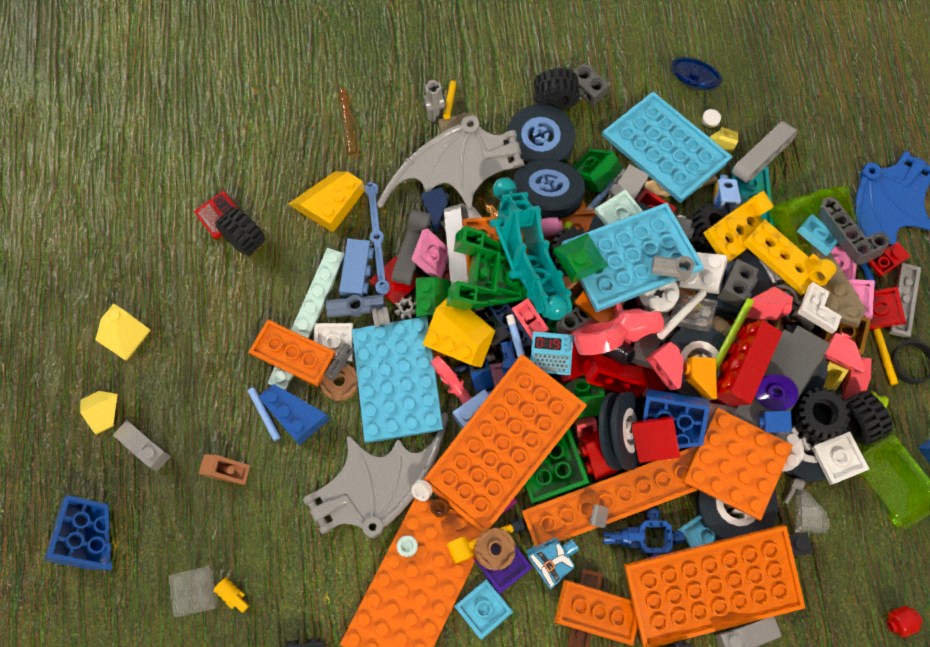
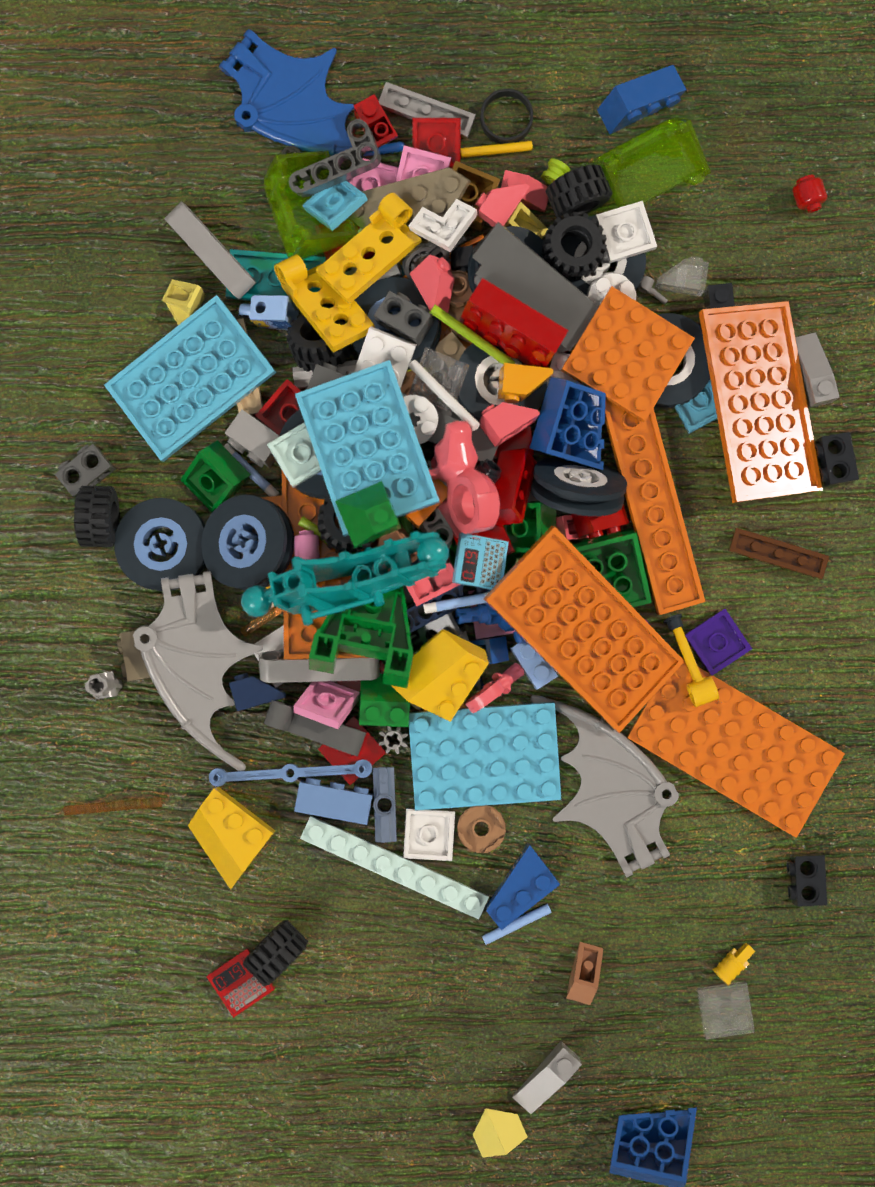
camera: 85 degrees left, 15 degrees up
light yellow slope [96,303,151,361] -> none
orange tile [248,319,336,387] -> none
dark grey axle [325,343,355,381] -> none
light grey wheel [372,307,390,328] -> none
light aqua tile [397,536,418,557] -> none
white tile [411,480,433,501] -> none
reddish brown axle [430,497,450,518] -> none
yellow bar [443,81,457,119] -> none
medium azure tile [454,579,513,640] -> none
medium nougat tile [474,528,515,571] -> none
torso [526,537,580,589] -> none
orange tile [554,580,637,646] -> none
light grey slope [589,504,609,528] -> none
blue piece [602,508,684,558] -> none
red tile [632,417,680,463] -> none
light grey piece [651,256,695,281] -> none
clear blue dish [671,57,722,91] -> none
white tile [702,109,721,128] -> none
dark purple dish [756,374,799,411] -> none
blue brick [758,411,792,432] -> none

